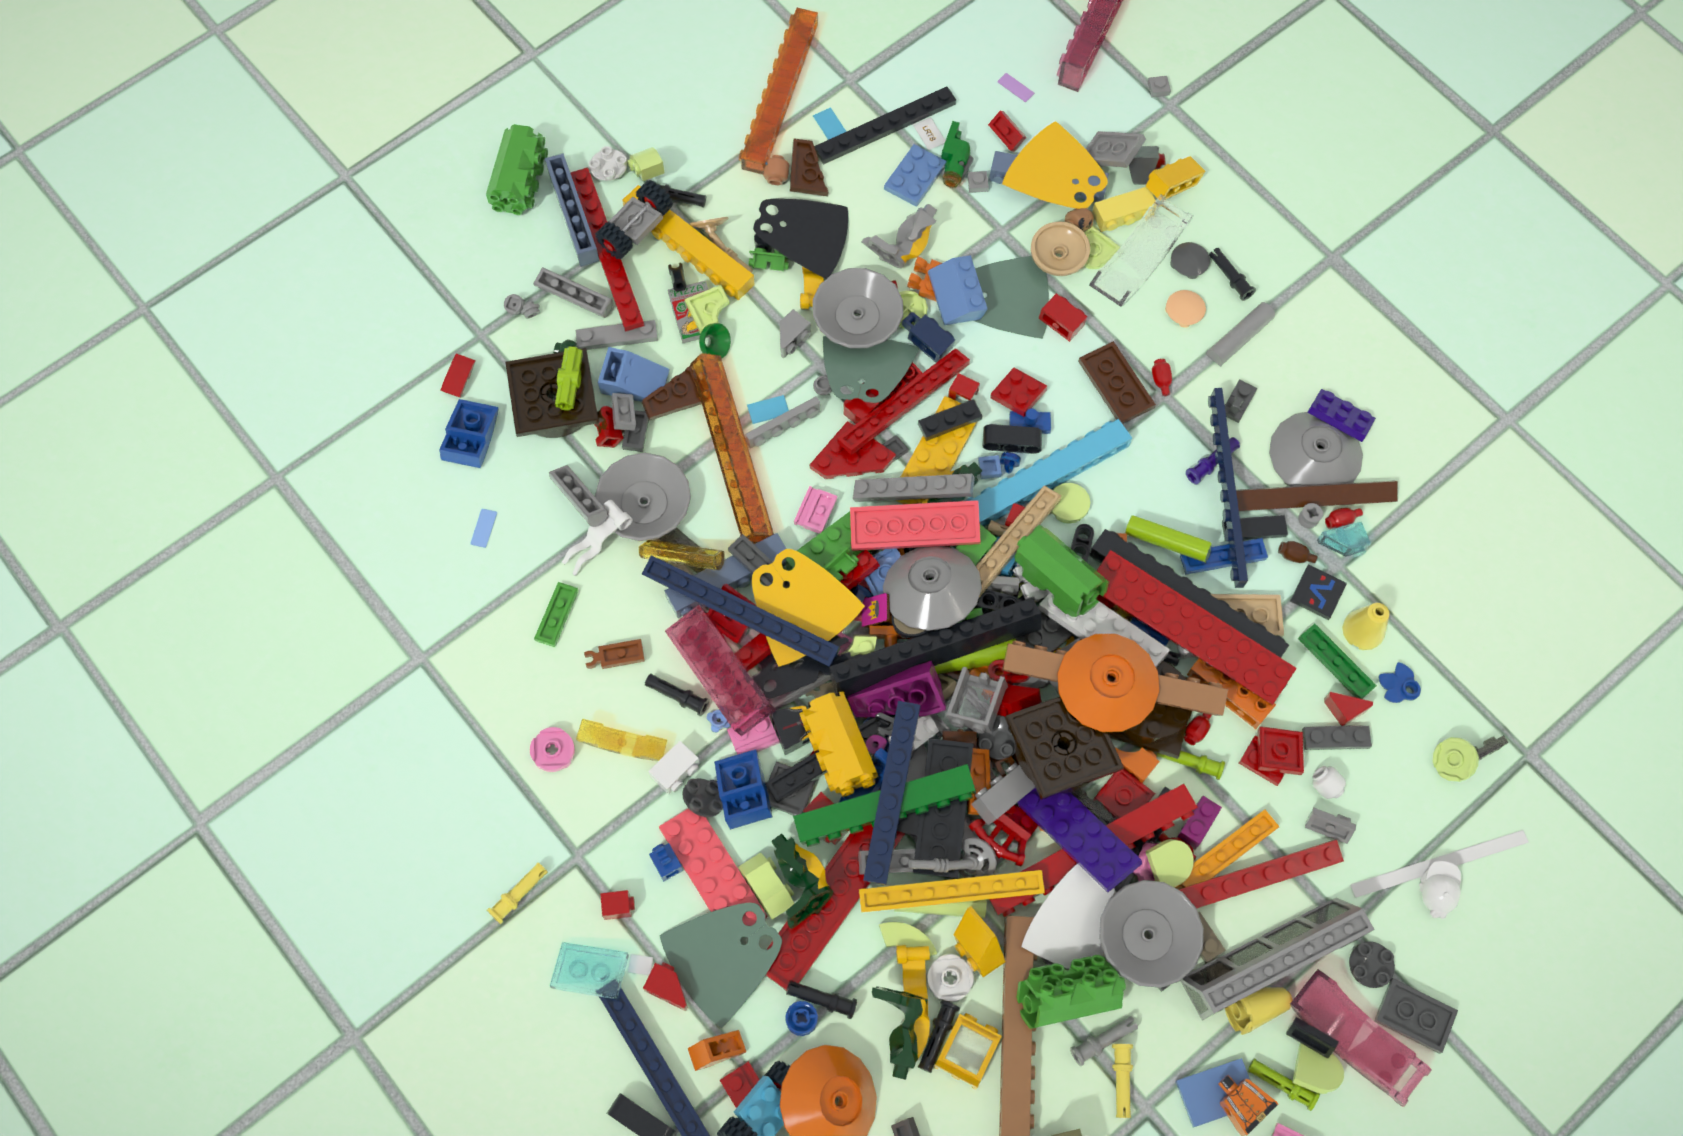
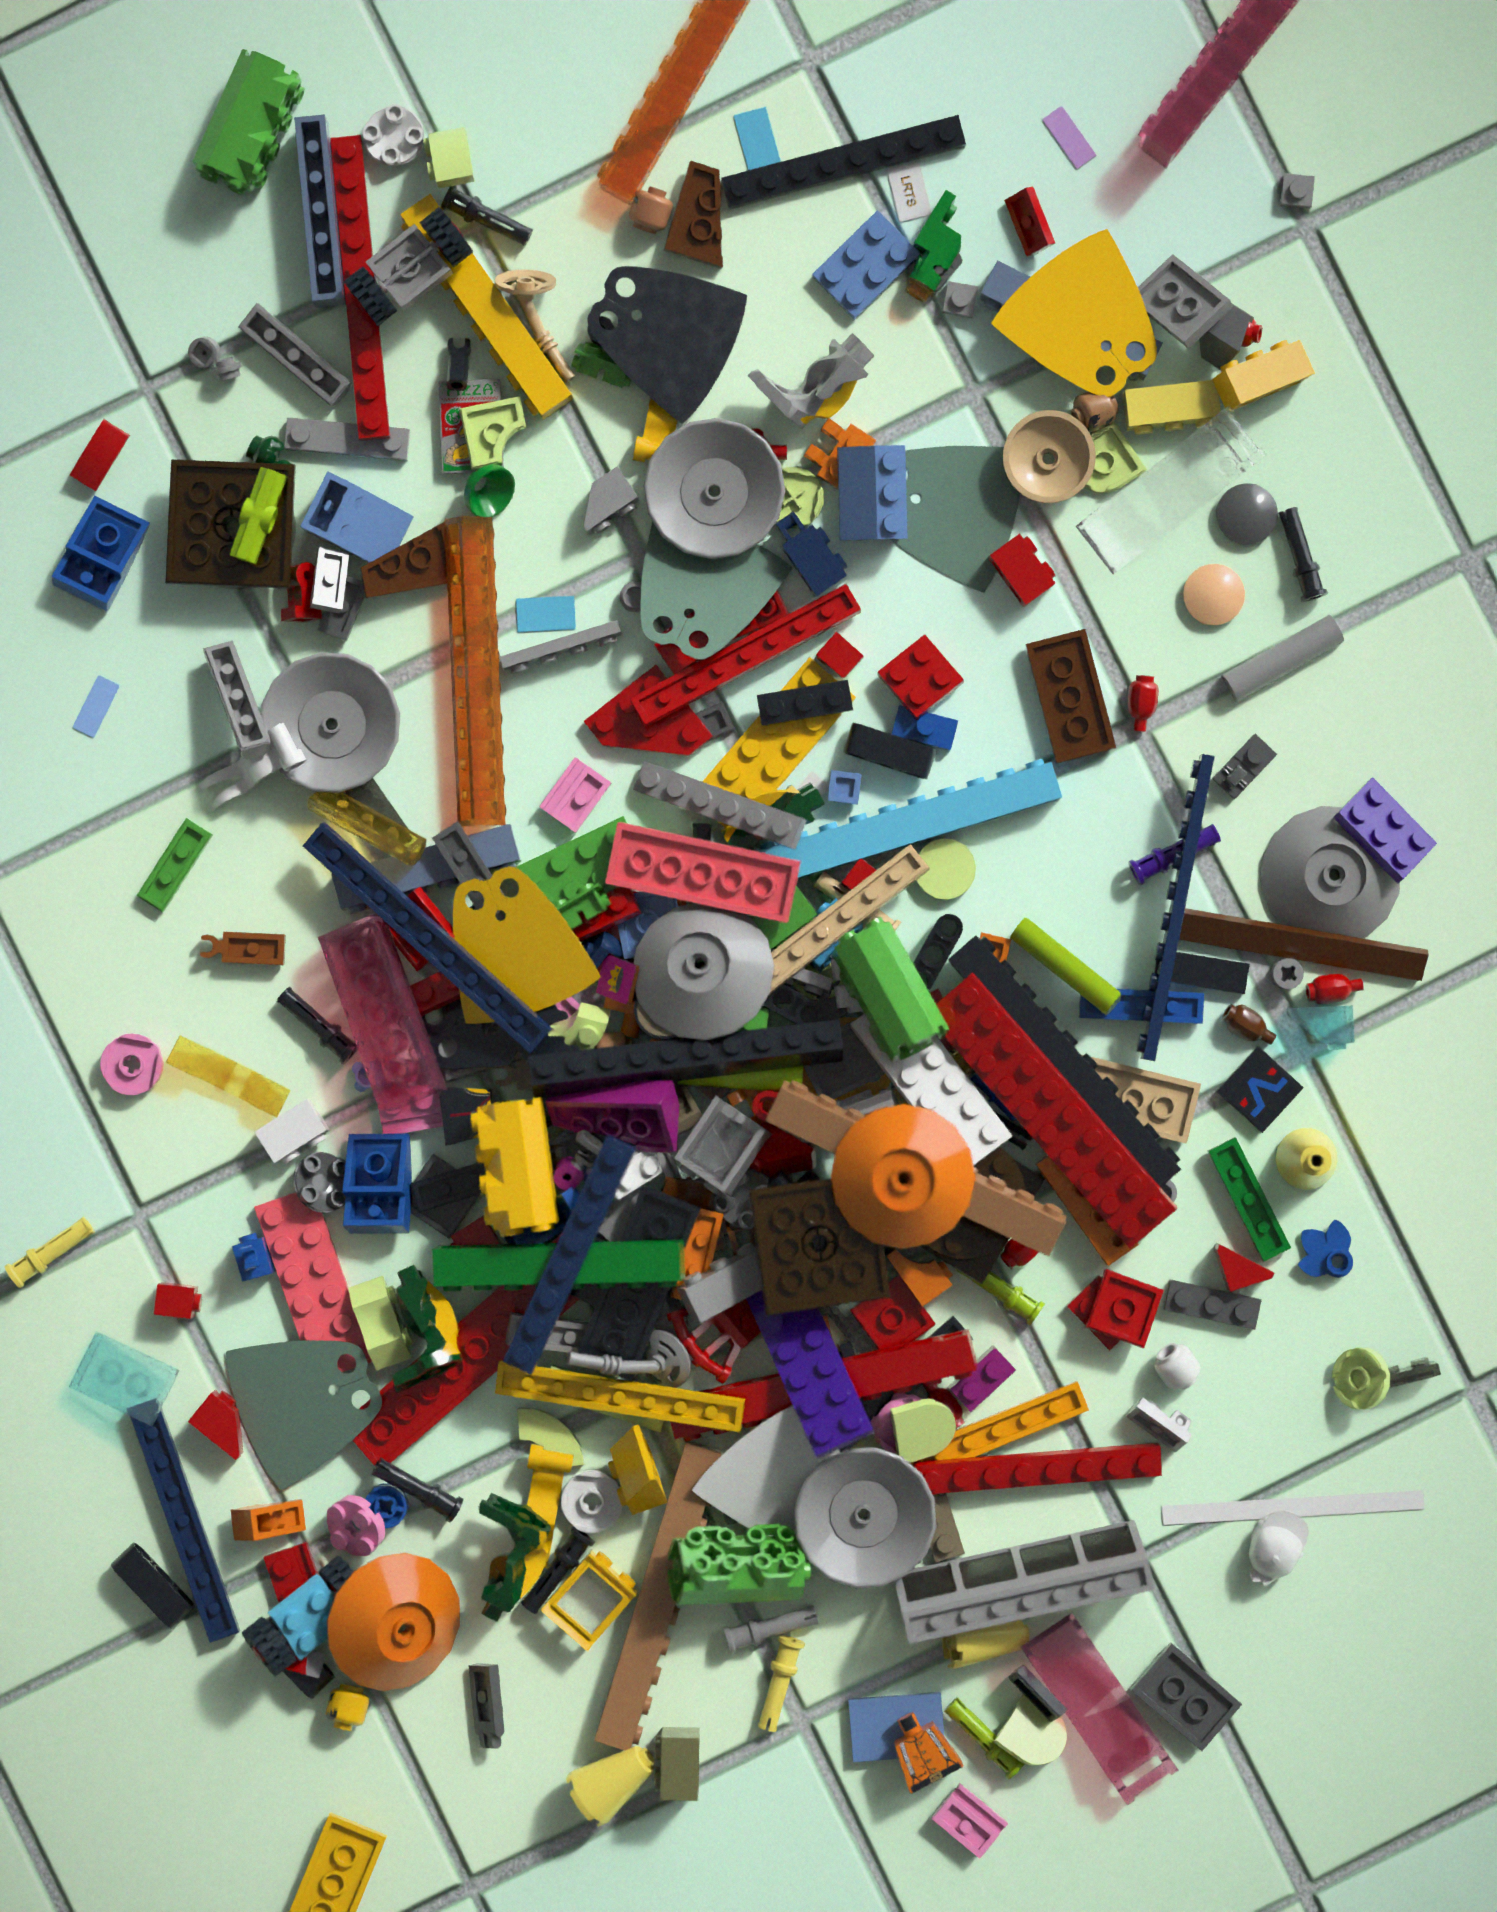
camera: 20 degrees right, 20 degrees up
white sticker [628,954,653,975] -> none
clear blue tile [1000,452,1021,474] -> none
dark grey dish [1349,941,1395,988] -> none
none -> bright pink plate [327,1495,385,1556]

